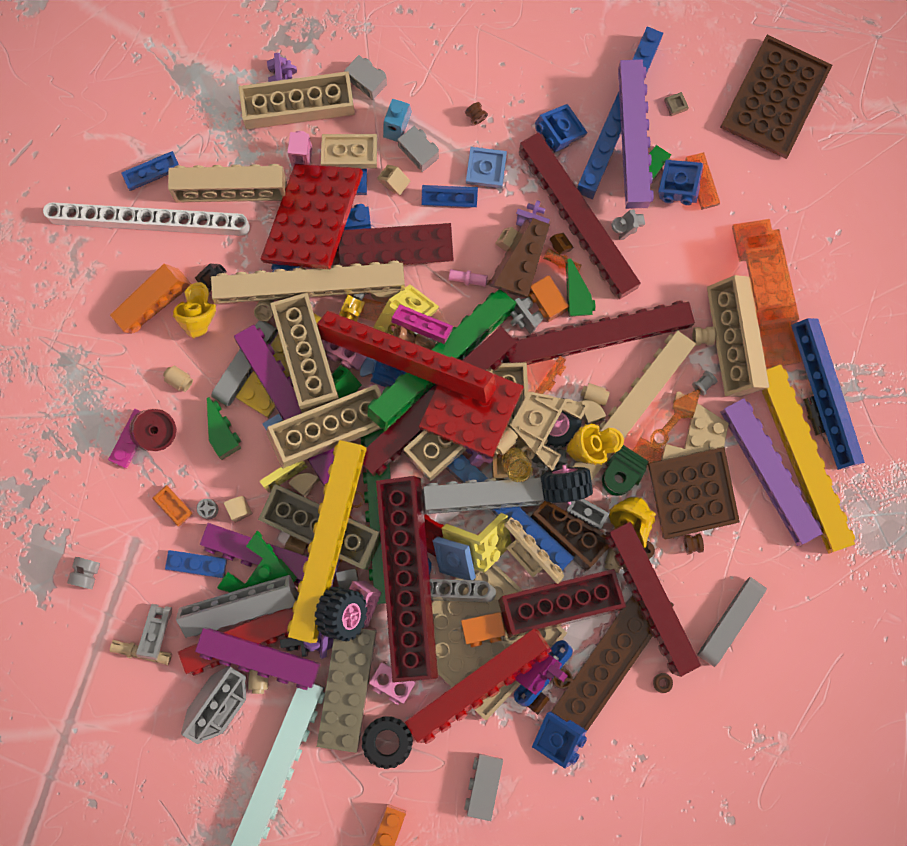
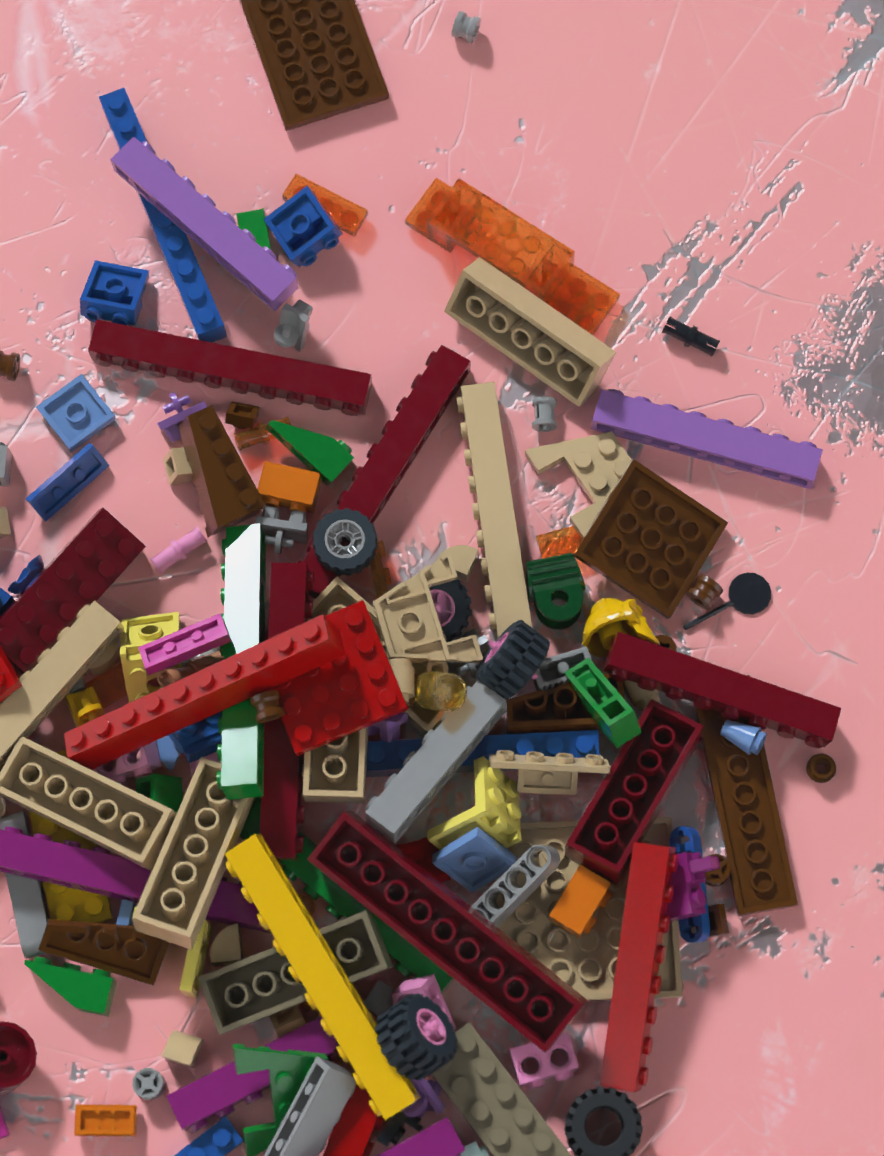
camera: 40 degrees left, 5 degrees down
light grey brick [464,753,503,821] -> none
blue plate [532,712,587,769] -> none
yellow head [566,424,624,465] -> none
tan brick [580,383,610,406] -> none
clear orange piece [650,389,700,448] -> none
dark tan tile [664,92,689,116] -> none
tan wheel [692,326,715,346] -> none
light grey beam [697,577,767,667] -> none
yellow brick [761,365,855,554] -> none
blue brick [791,318,865,470] -> none
none -> blue piece [7,555,44,594]
none -> reddish brown wing [38,919,169,986]
none -> reddish brown wheel [250,690,286,723]
none -> black wheel [313,508,378,576]
none -> light grey wheel [451,11,481,44]
none -> green slope [564,657,641,748]
none -> black piece [683,572,771,630]
none -> medium blue cone [720,719,767,755]

